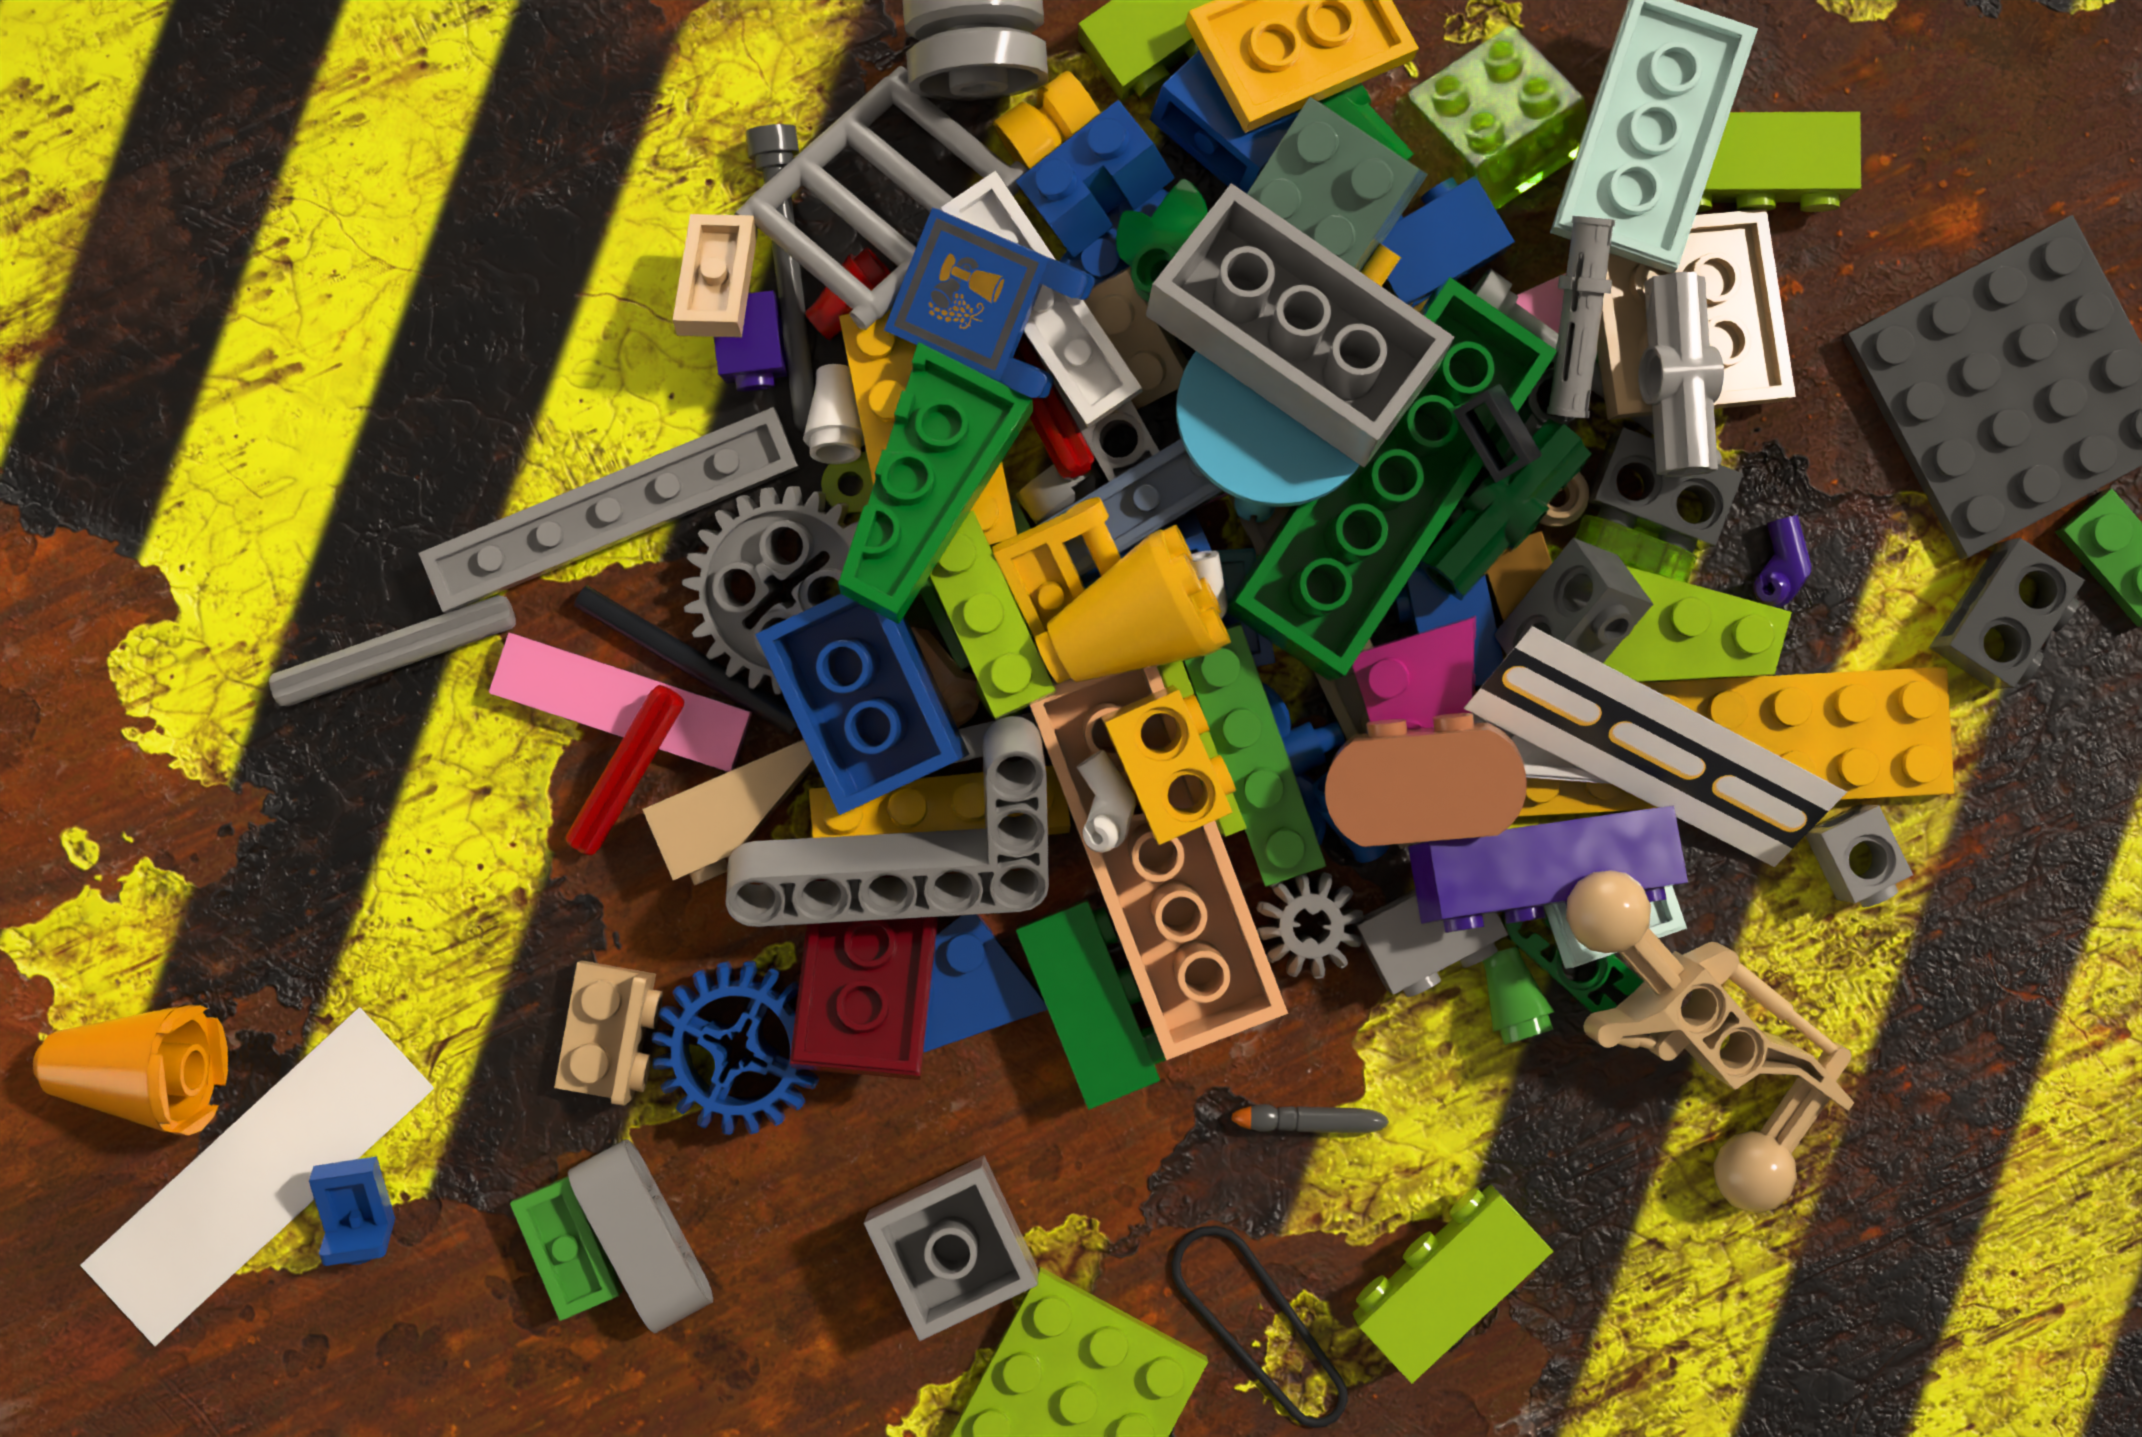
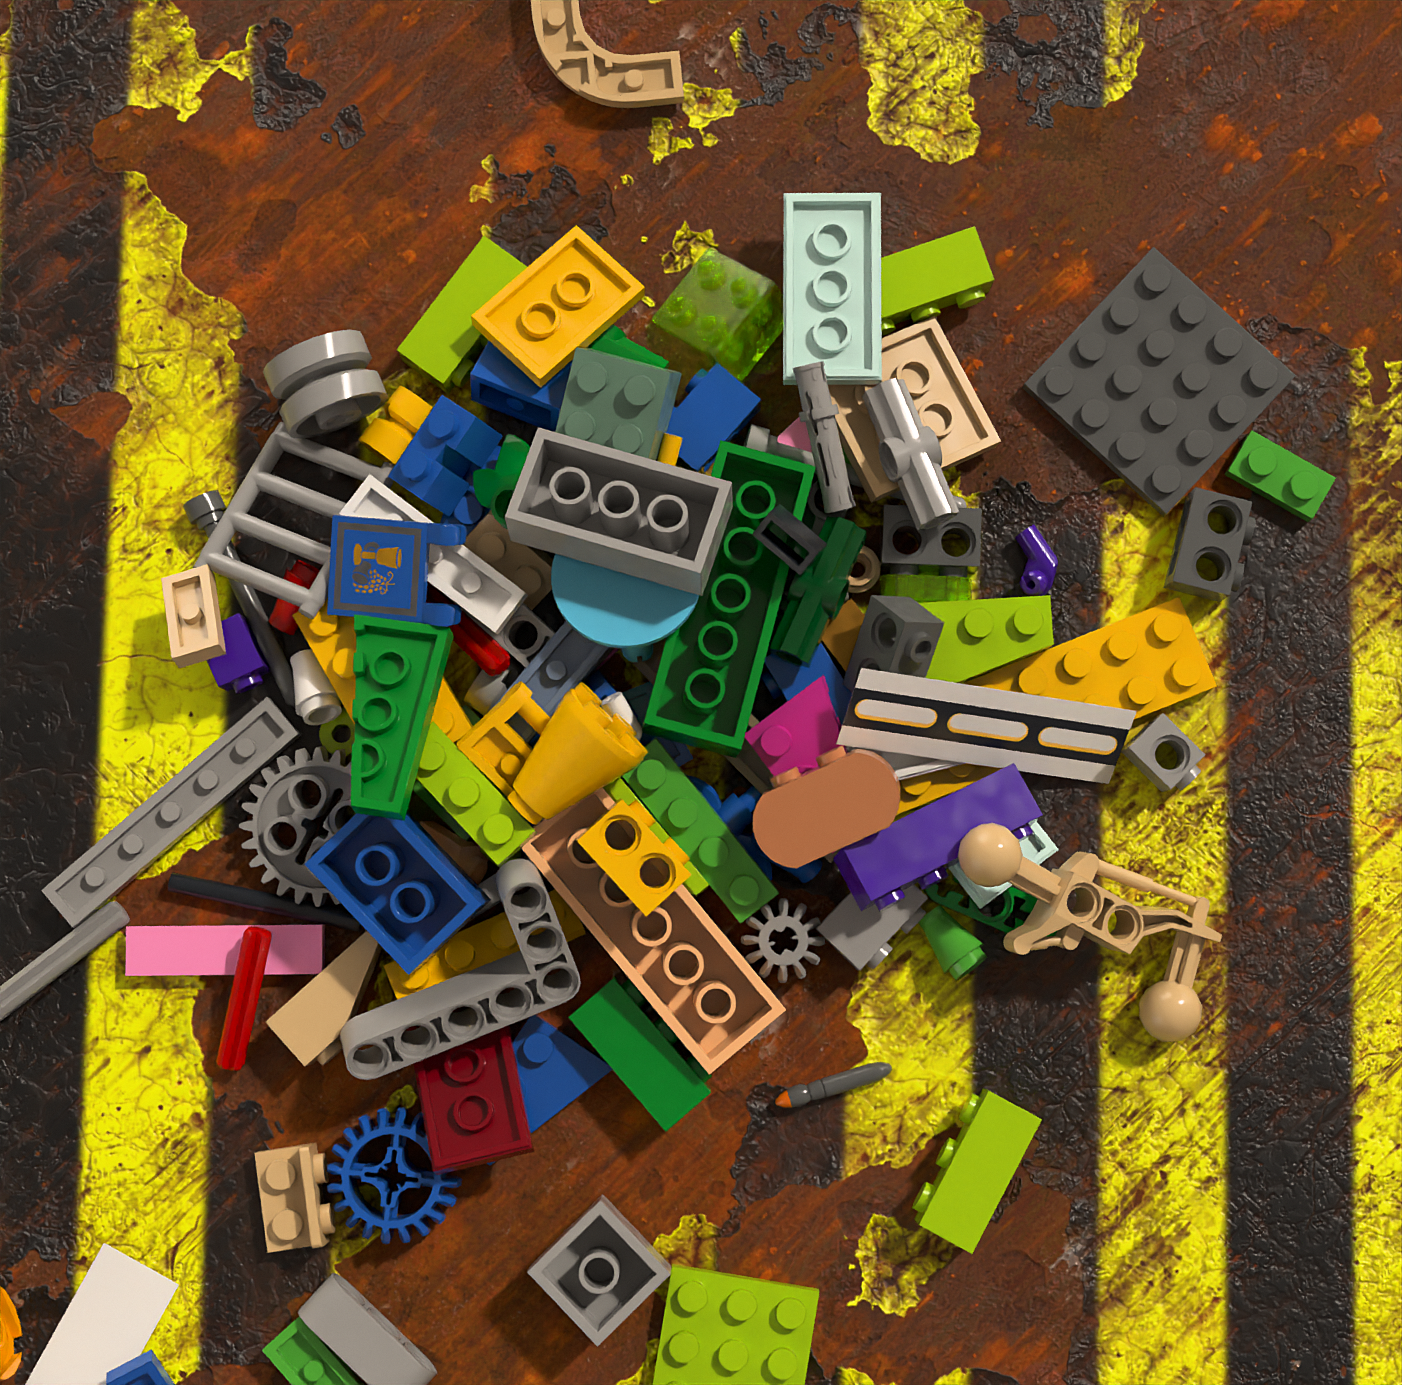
camera: 15 degrees left, 5 degrees down
white arm [1076,749,1136,853] -> none
black piece [1171,1226,1348,1428] -> none

